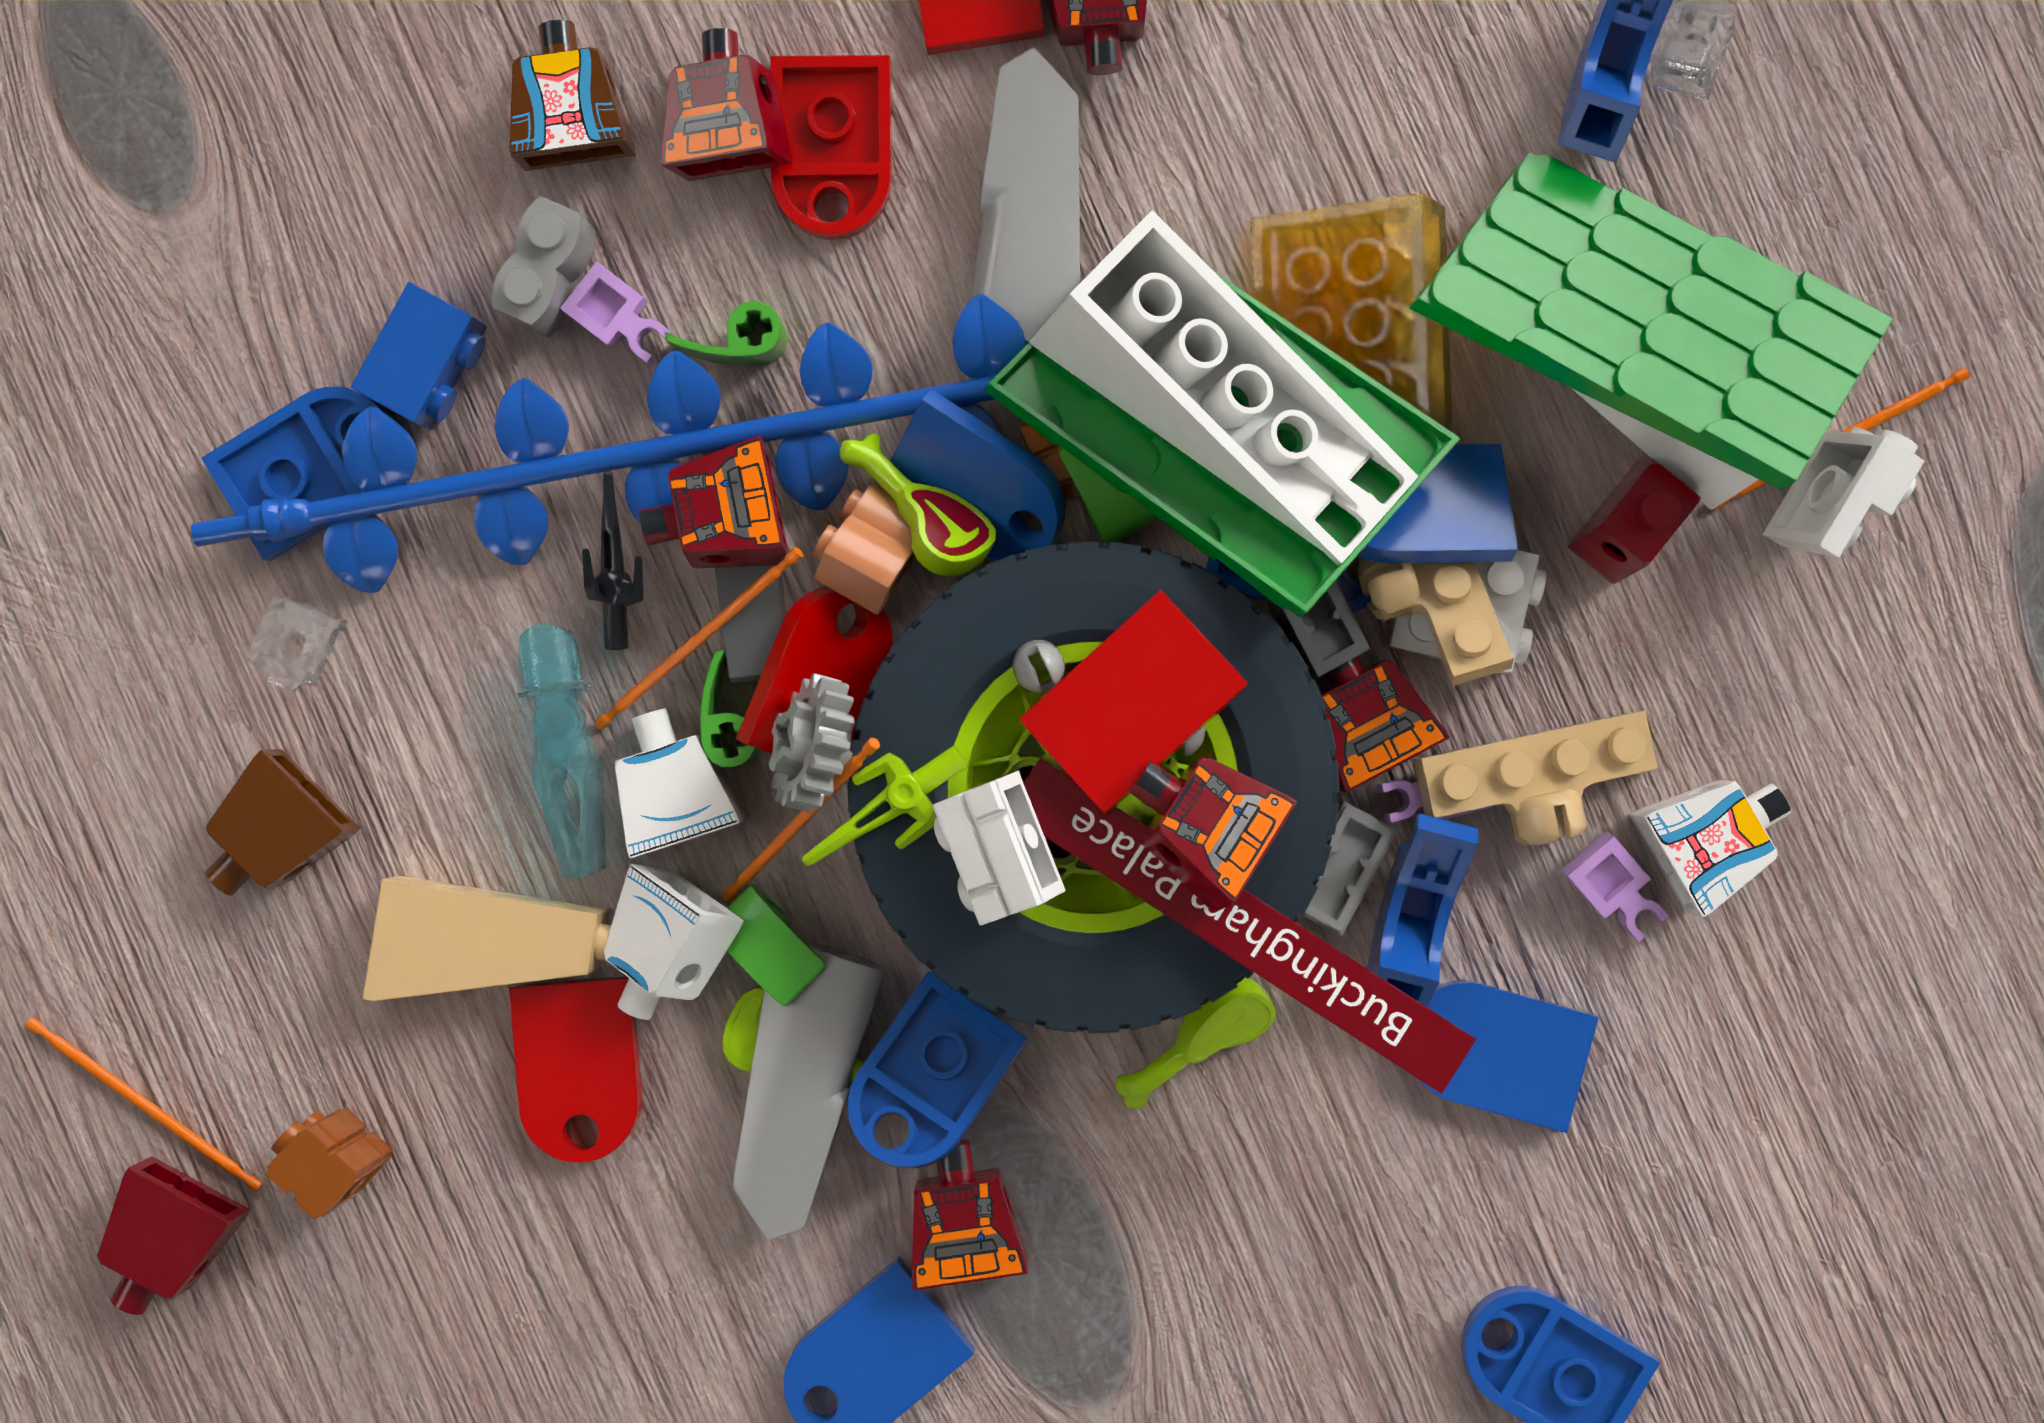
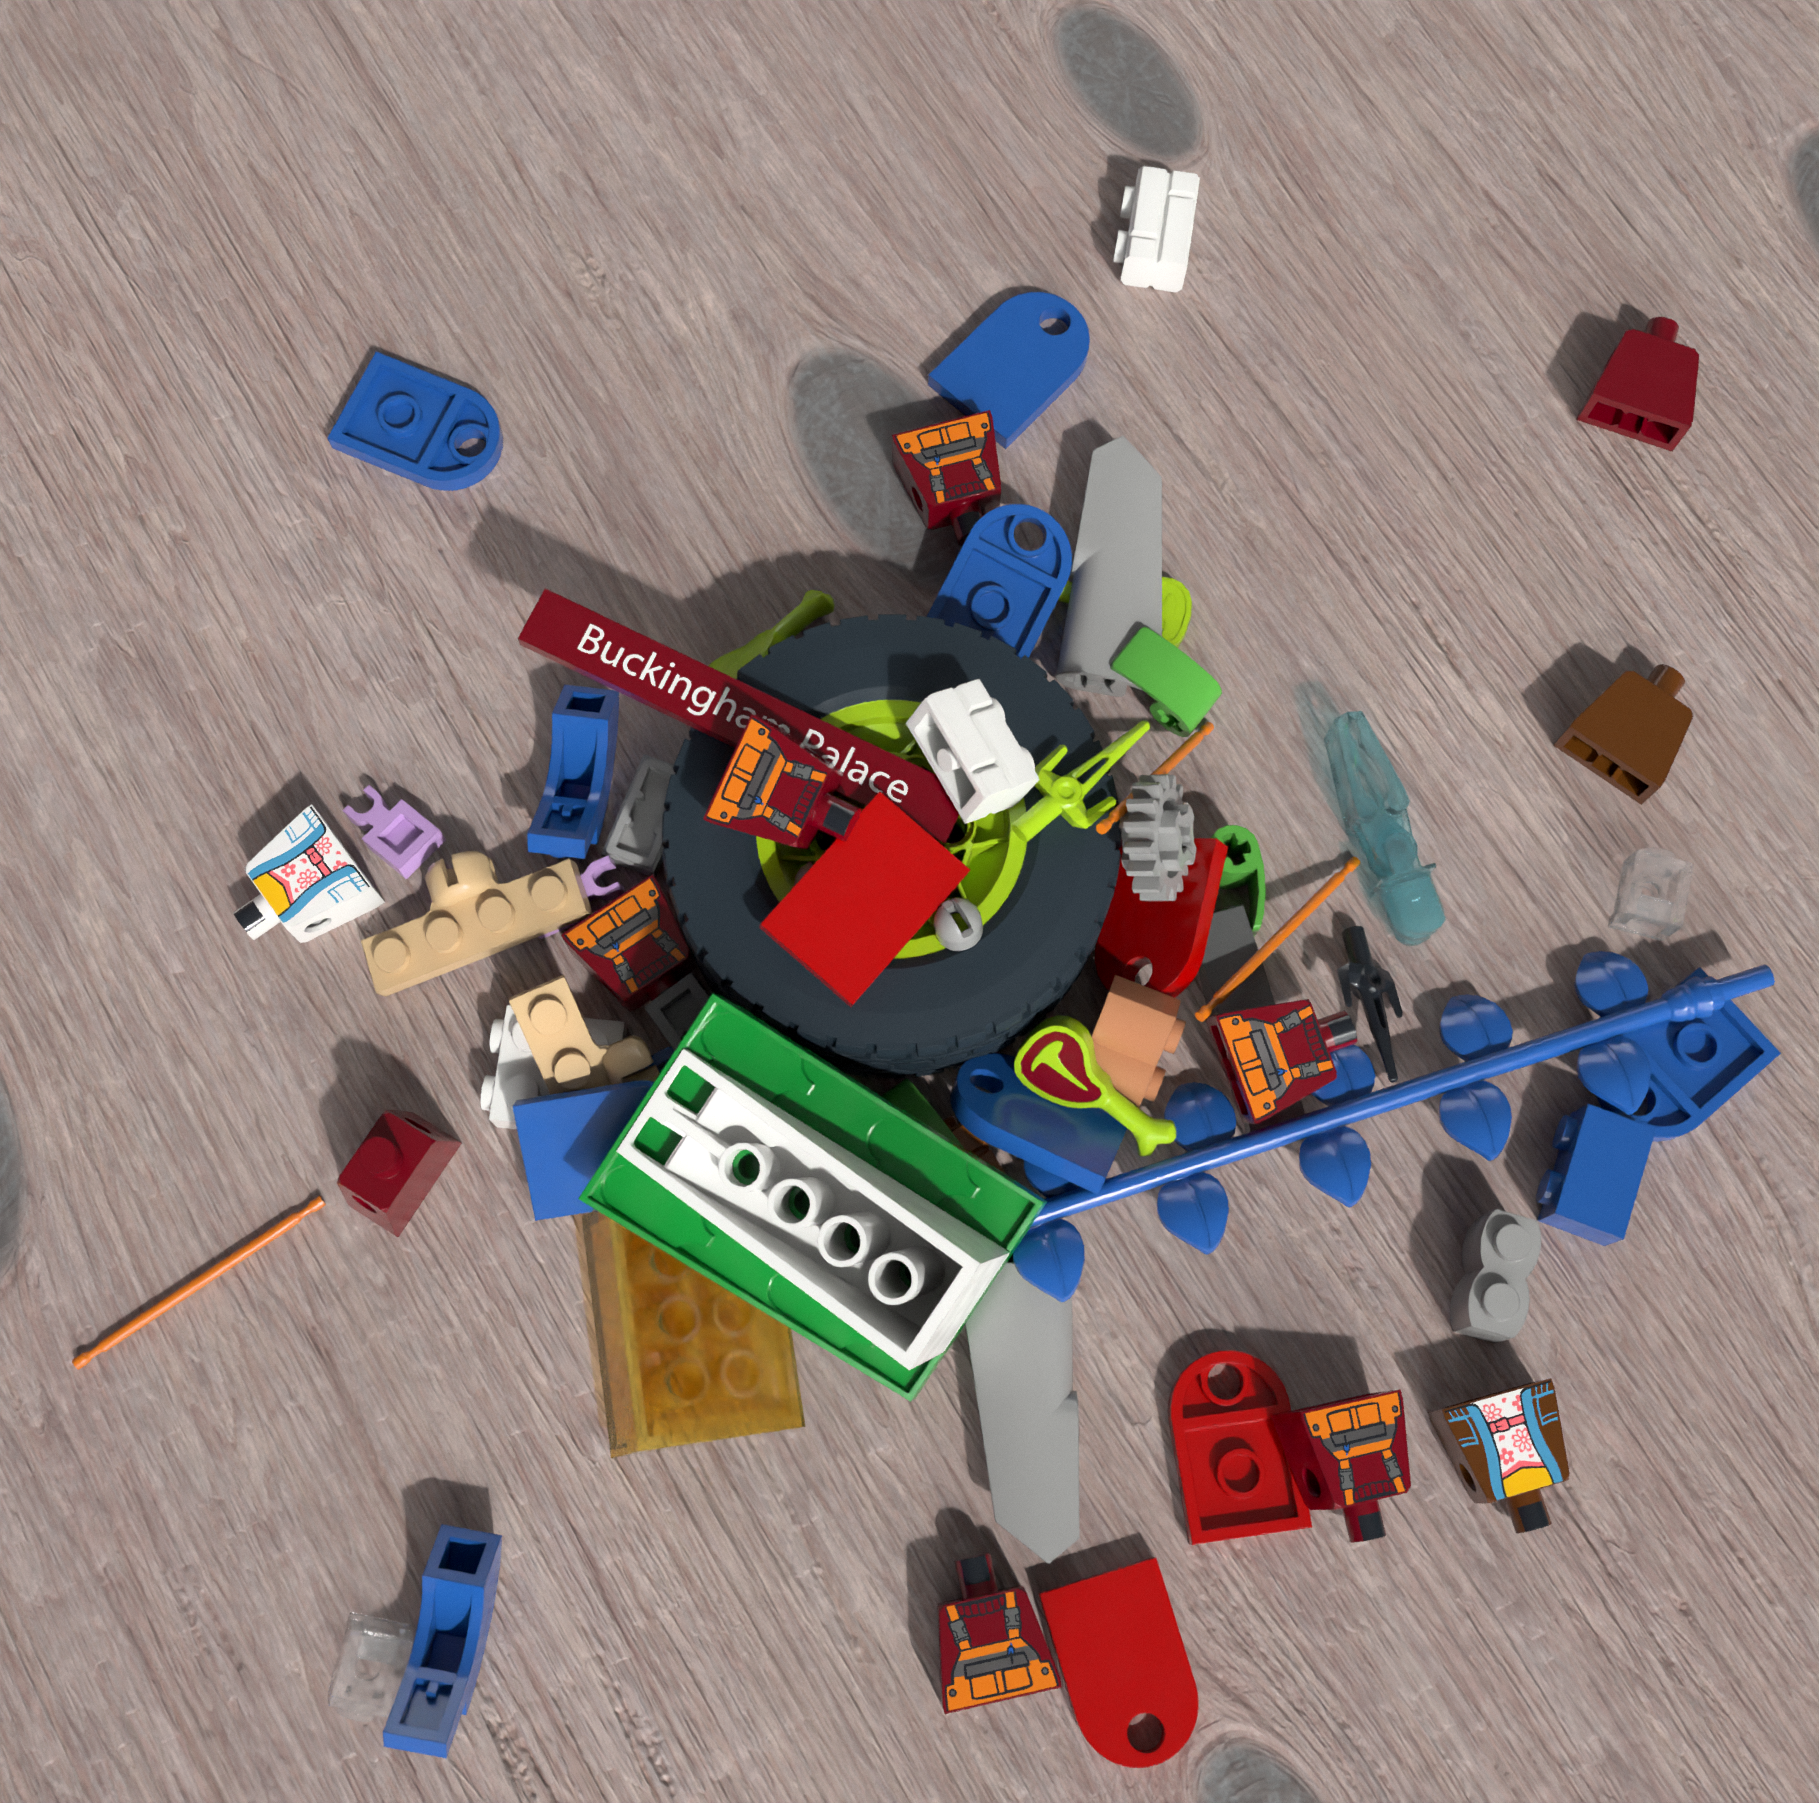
camera: 175 degrees right, 15 degrees down
orange piece [25,1017,264,1192] -> none
dark orange brick [266,1108,393,1219] -> none
tan slope [362,875,611,1001] -> none
red tile [509,976,642,1163] -> none
lavender plate [560,261,675,366] -> none
white torso [604,864,744,1020] -> none
white torso [615,708,747,858] -> none
bright green panel [665,301,788,366] -> none
piece [1408,152,1893,510] -> none
blue tile [1419,980,1599,1133] -> none
white plate [1762,427,1925,558] -> none

